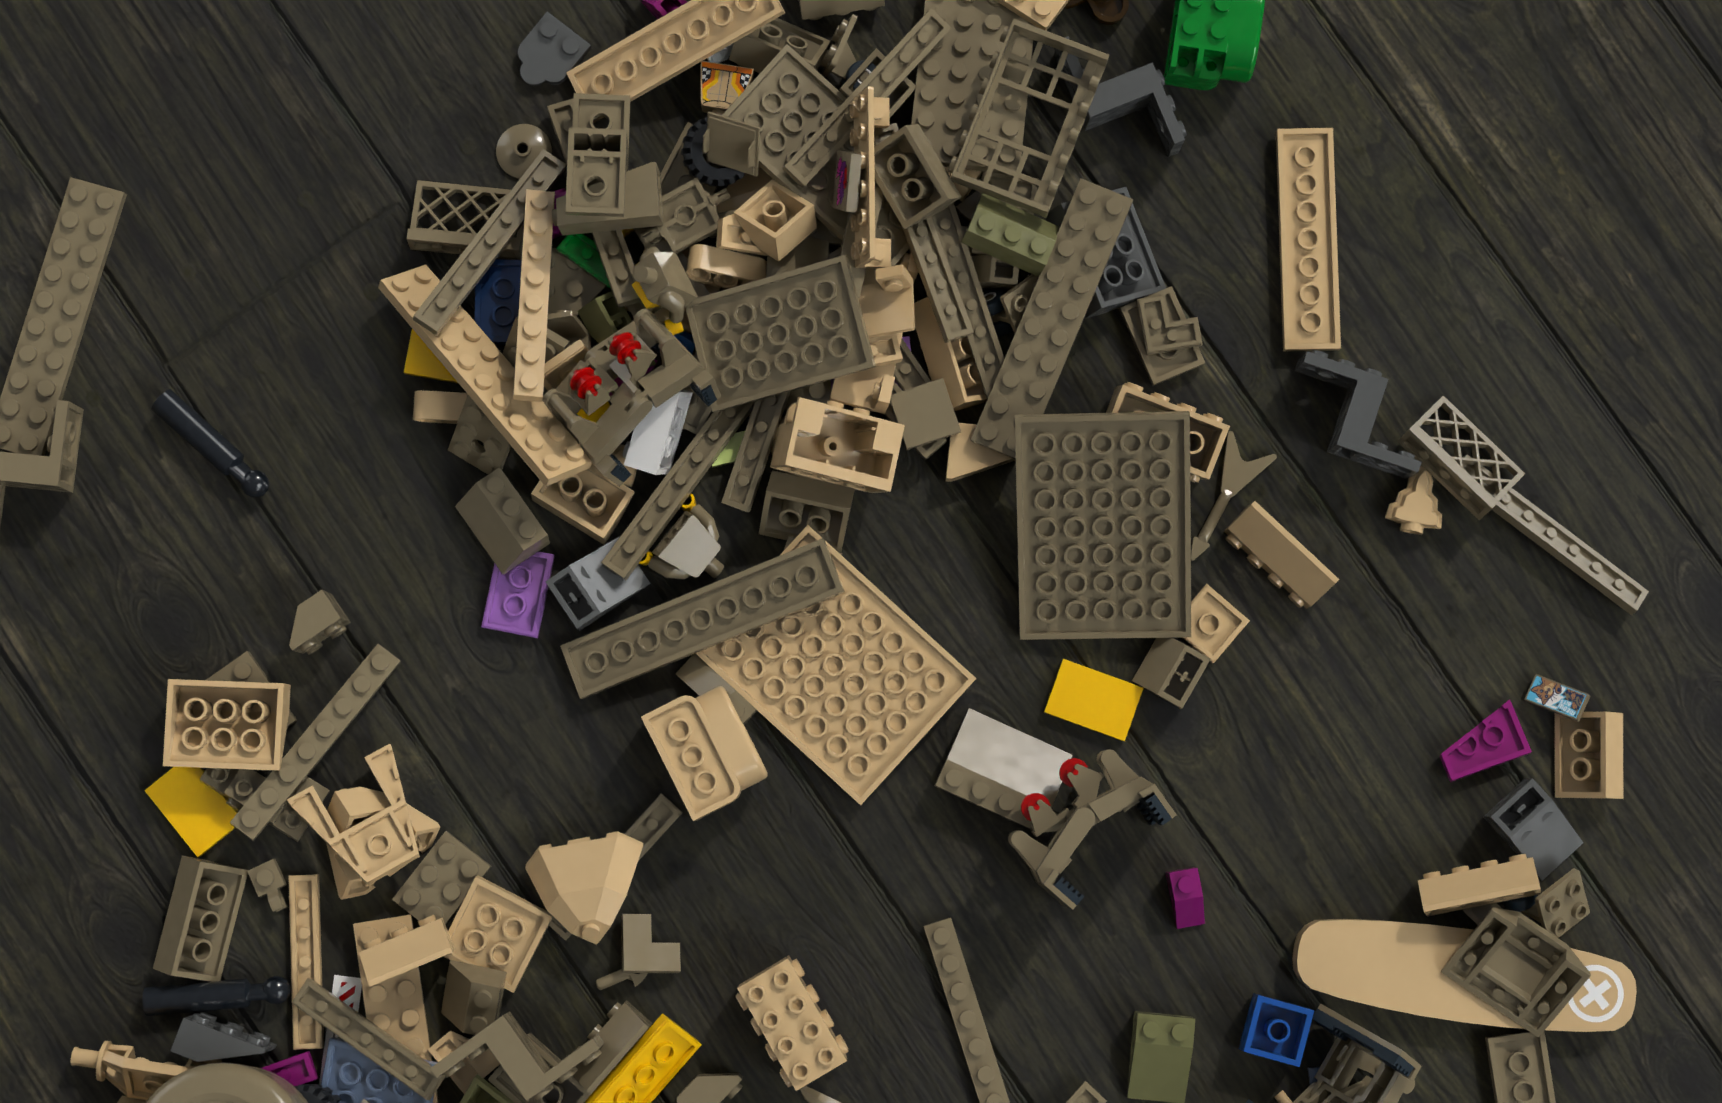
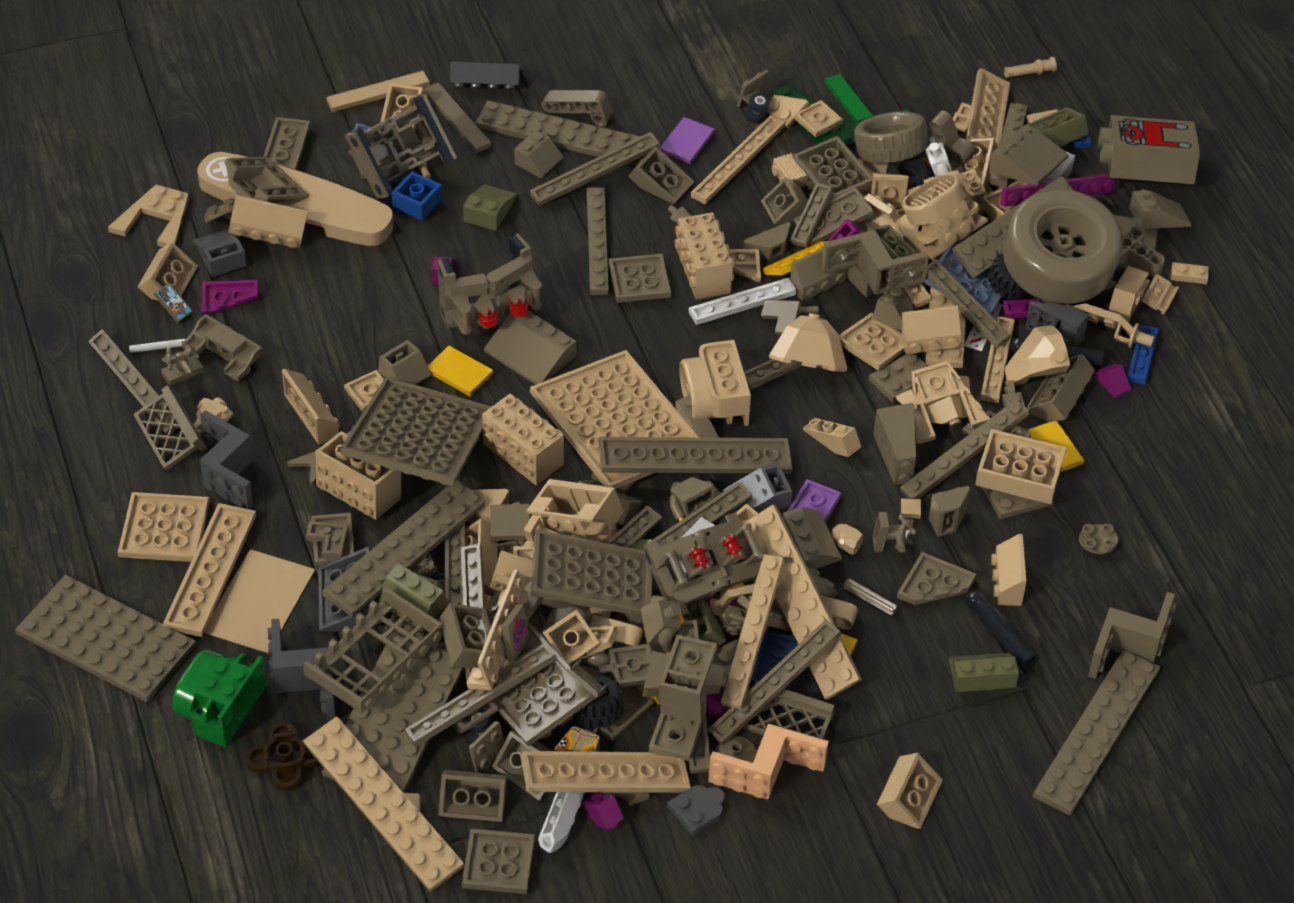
camera: 160 degrees left, 35 degrees down
none -> dark tan plate [15,575,196,702]
none -> tan wing [108,185,189,247]
none -> tan tile [118,492,210,562]
none -> white bar [129,339,185,353]
none -> dark tan piece [161,341,204,386]
none -> dark tan bracket [182,314,263,382]
none -> tan piece [204,549,315,653]
none -> tan brick [482,394,564,486]
none -> dark tan plate [609,254,671,303]
none -> white plate [689,278,796,325]
none -> light nougat bracket [709,724,829,799]
none -> tan wing [729,249,761,282]
none -> tan slope [803,418,861,457]
none -> tan rock [832,524,863,555]
none -> dark tan axle [844,578,897,615]
none -> dark tan piece [872,512,916,553]
none -> dark tan slope [873,403,916,485]
none -> tan slope [877,753,942,829]
none -> dark tan plate [897,552,976,605]
none -> tan tile [901,499,921,519]
none -> olive slope [949,653,1019,692]
none -> tan slope [991,534,1026,606]
none -> tan brick [1004,325,1070,386]
none -> dark tan dish [1079,524,1119,554]
none -> magenta slope [1093,364,1131,398]
none -> blue tile [1127,325,1159,385]

